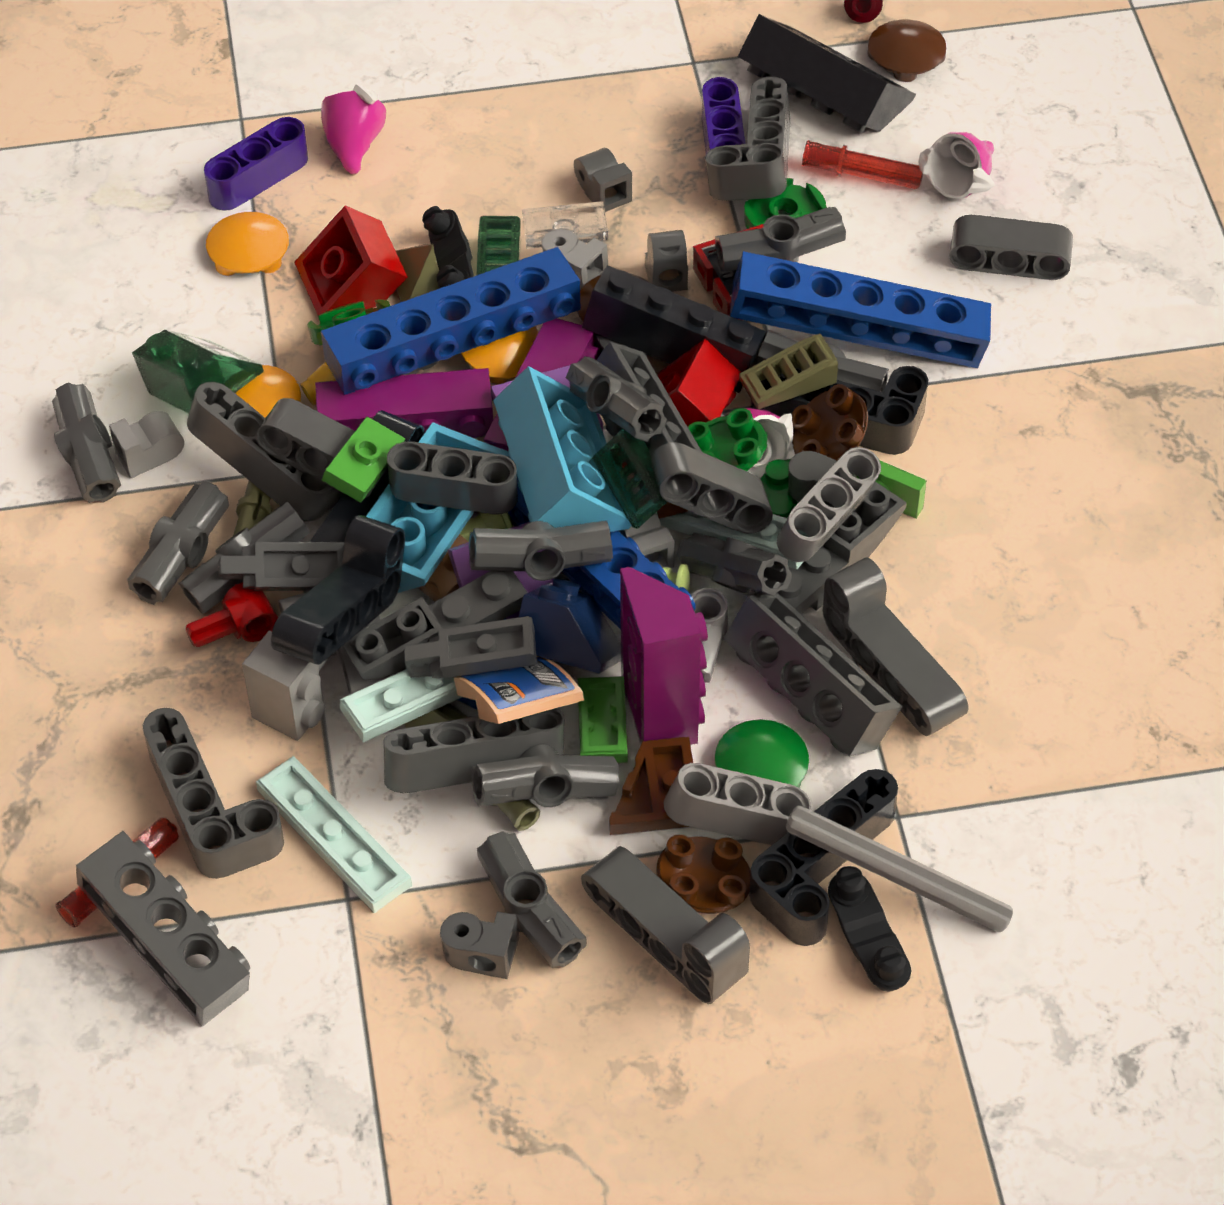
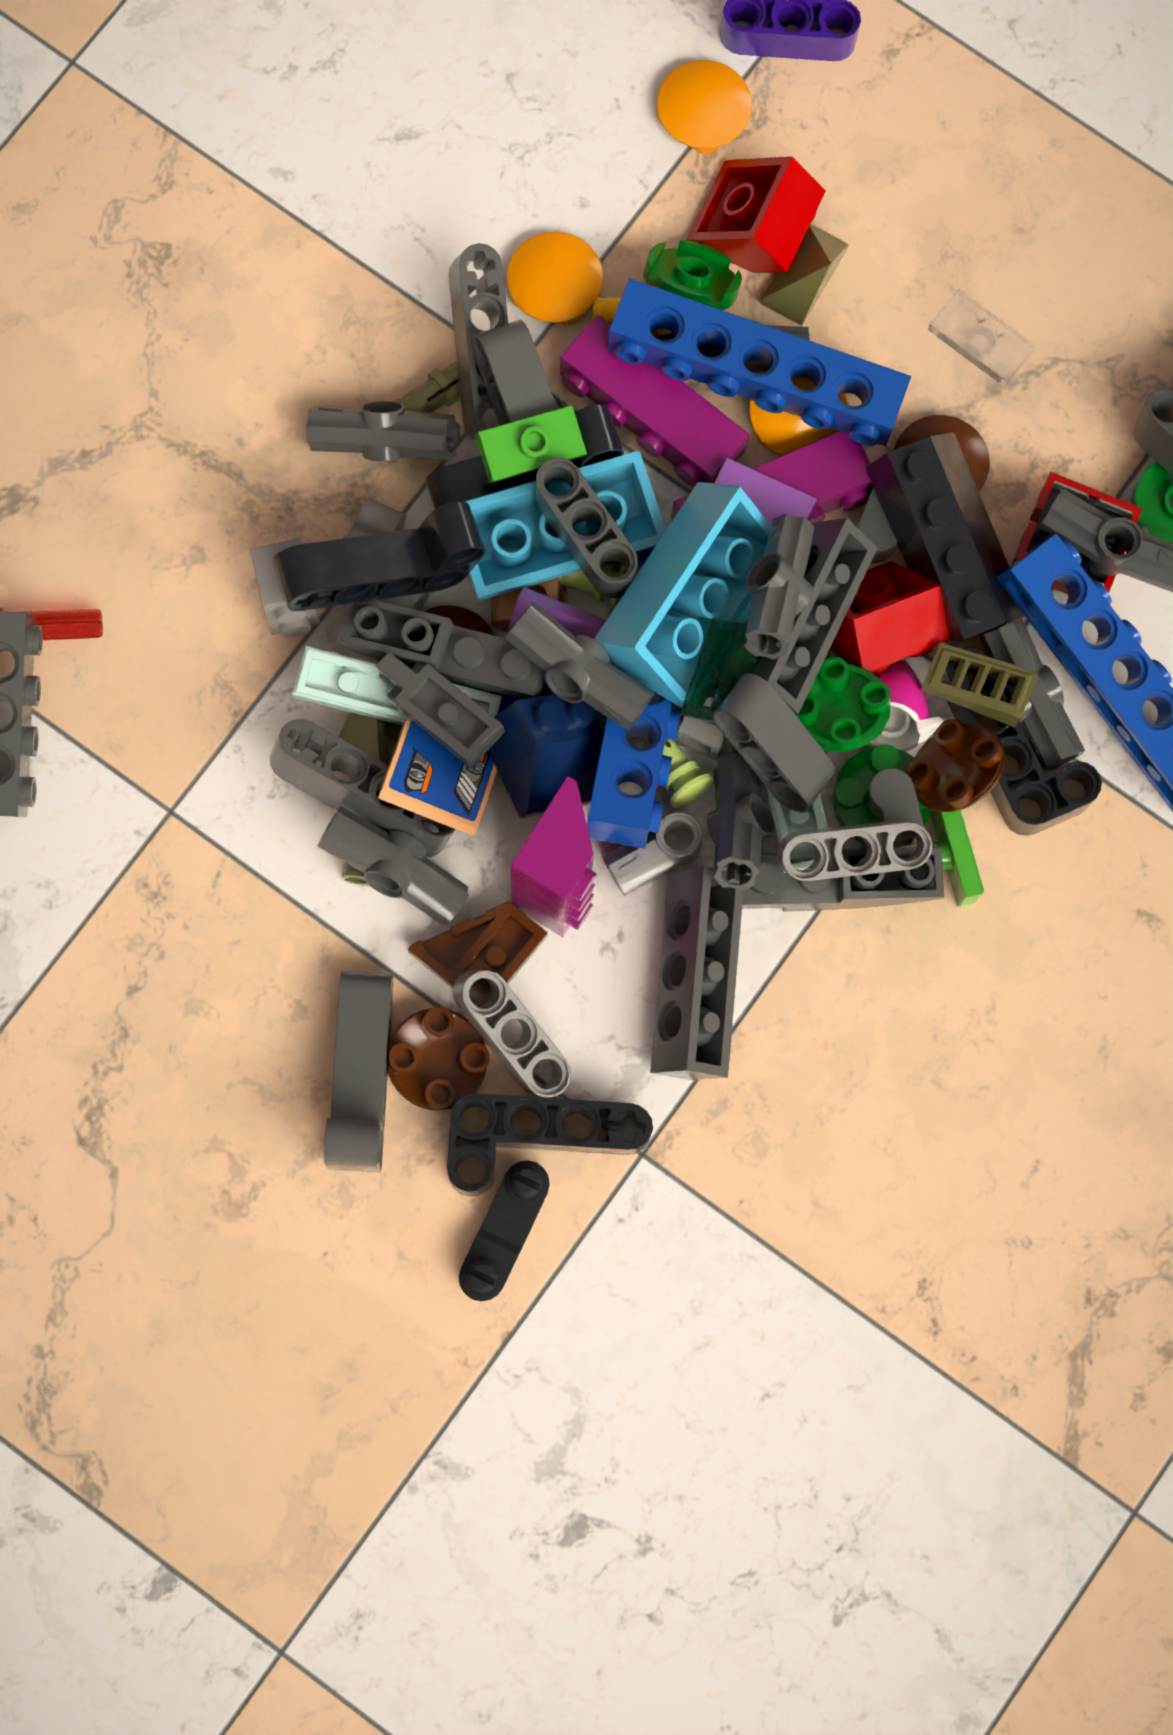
camera: 40 degrees right, 25 degrees up
dark grey piece [52,382,121,503] -> none
light grey leg [109,411,185,479] -> none
dark grey piece [127,481,229,605] -> none
clear green slope [132,329,264,413] -> none
dark grey beam [143,708,284,879] -> none
red axle [186,582,278,647] -> none
dark grey hinge [218,542,344,591] -> none
light aqua tile [256,756,412,913] -> none
dark pink hat [321,84,386,174] -> none
black piece [422,206,474,288] -> none
dark grey leg [440,912,520,979] -> none
clear green slope [476,216,521,275] -> none
dark grey piece [477,831,587,968] -> none
light grey leg [542,229,608,290] -> none
dark grey leg [573,147,632,214] -> none
bright green plate [578,676,628,763] -> none
dark grey leg [645,230,688,292] -> none
green dish [715,719,809,788] -> none
light grey axle [786,806,1013,932] -> none
dark grey beam [822,557,969,736] -> none

